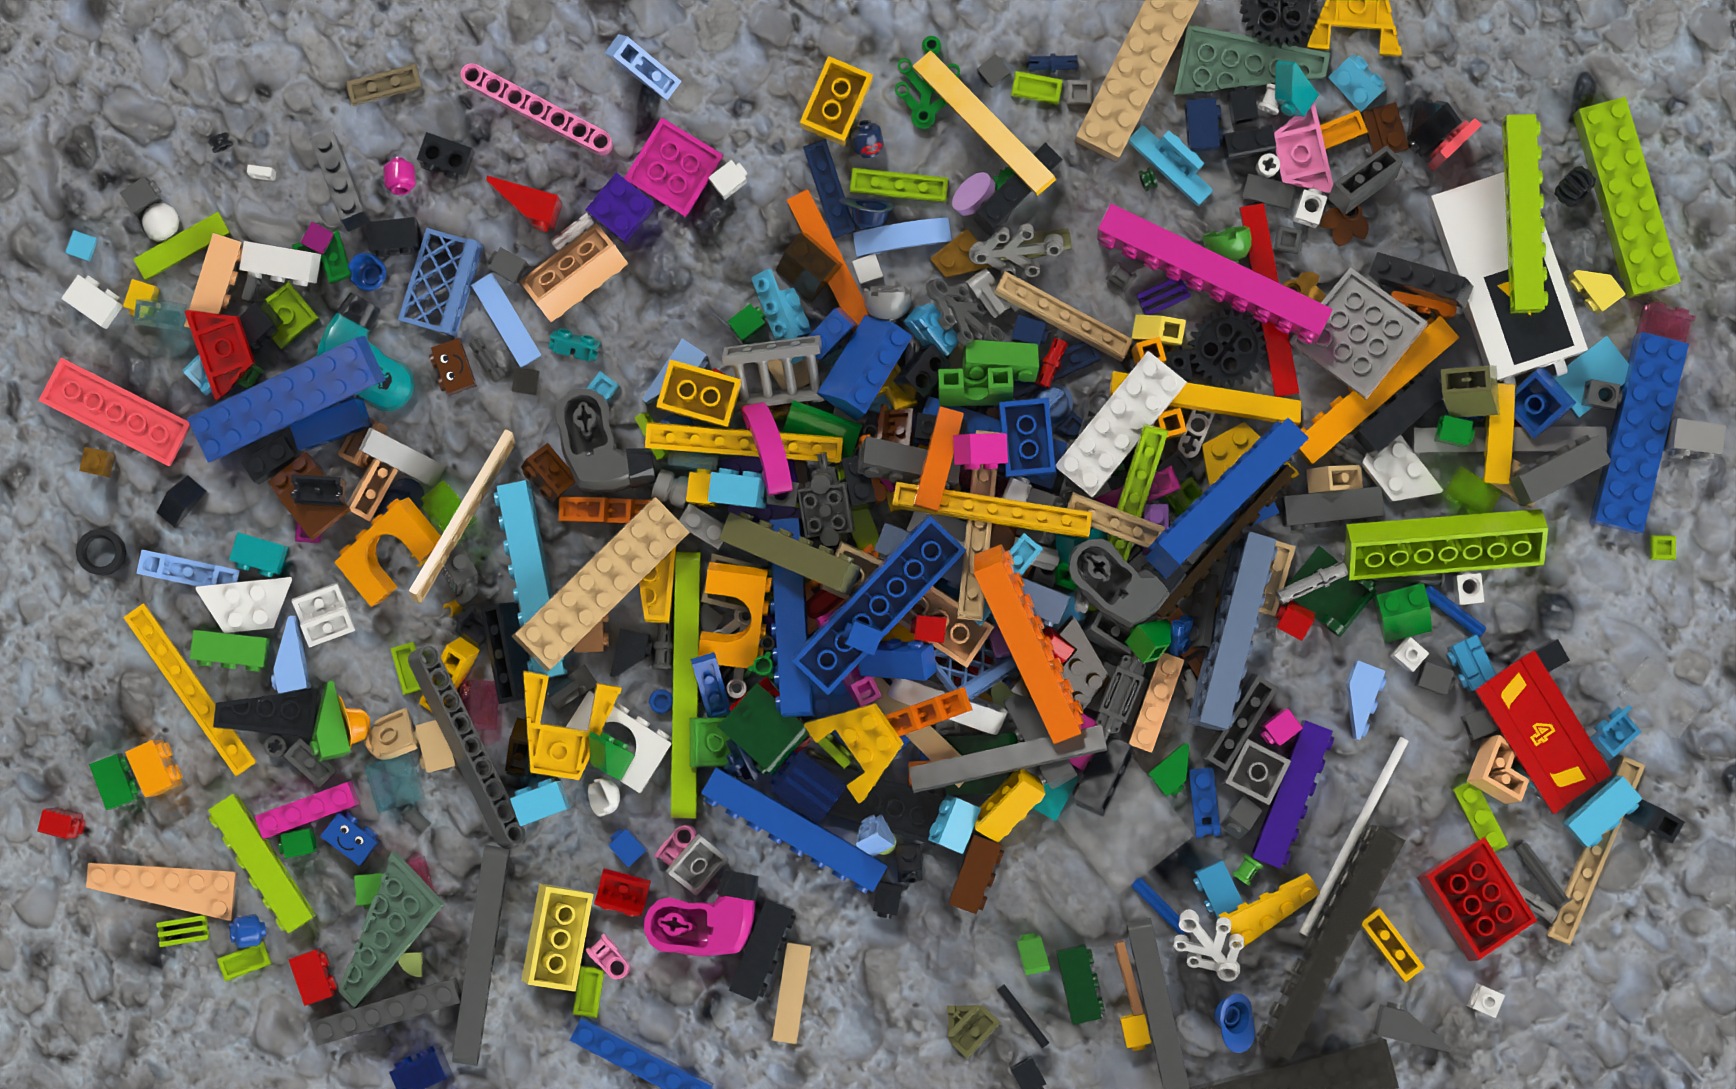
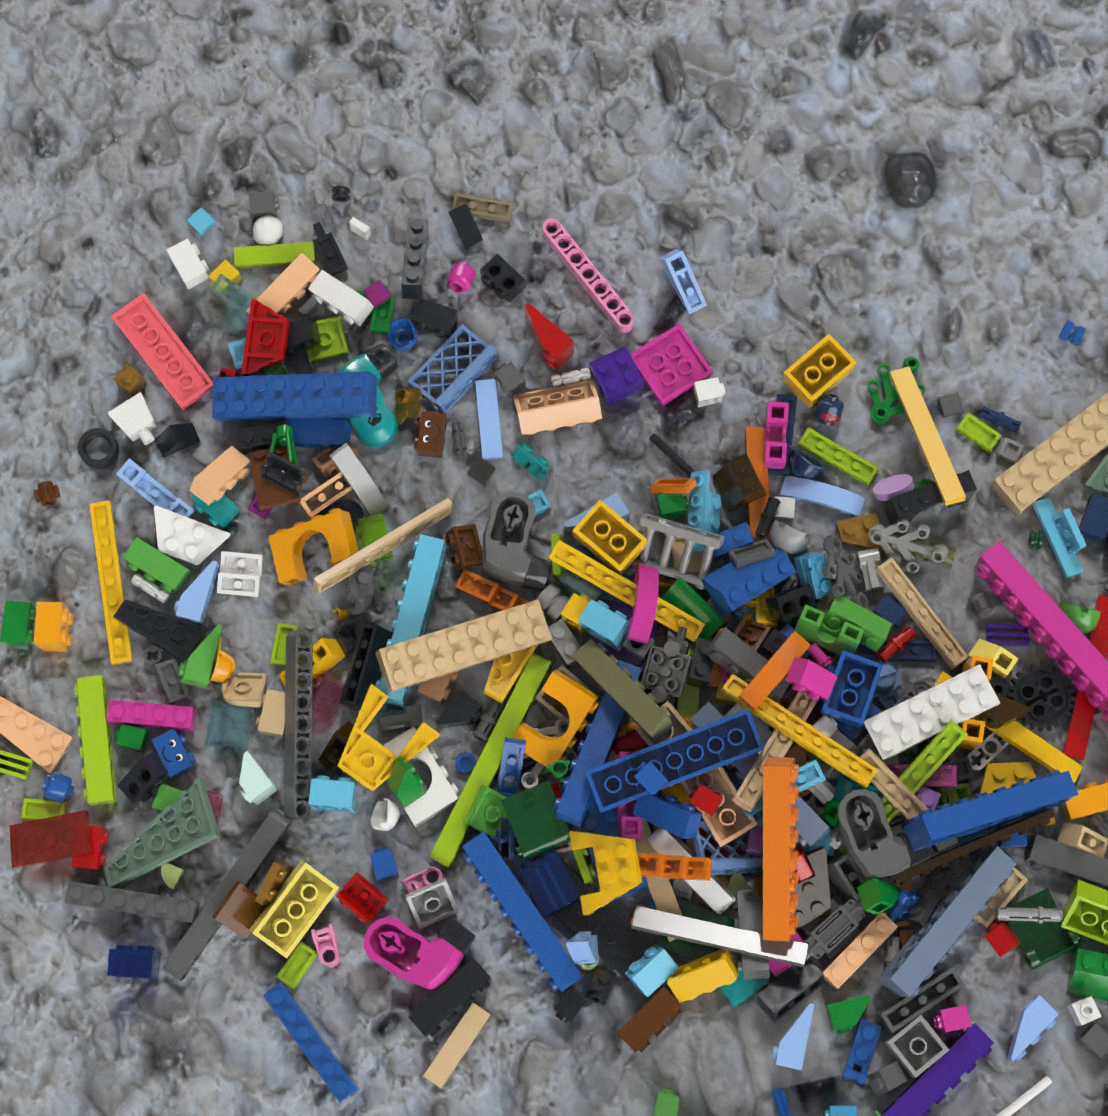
camera: 30 degrees right, 10 degrees down
none -> clear red tile [9,810,92,868]
none -> reddish brown gear [33,481,61,506]
none -> white torso [108,392,156,445]
none -> black brick [117,753,169,804]
none -> white axle [131,574,170,603]
none -> light nougat brick [189,446,250,505]
none -> reddish brown tile [212,881,267,939]
none -> red tile [218,368,239,377]
none -> light aqua slope [239,751,278,806]
none -> pearl gold wing [255,862,293,905]
none -> green plant [268,425,299,467]
none -> black hinge [313,222,348,276]
none -> pearl gold plate [394,387,423,424]
none -> black tile [448,203,483,249]
none -> black piece [649,433,696,478]
none -> orange tile [650,478,697,494]
none -> dark grey tile [728,539,775,569]
none -> black axle [755,497,781,538]
none -> dark pink arch [763,402,789,469]
none -> light blue slope [771,1003,814,1070]
none -> dark pink pin [807,643,832,669]
none -> dark brown slope [978,693,1030,729]

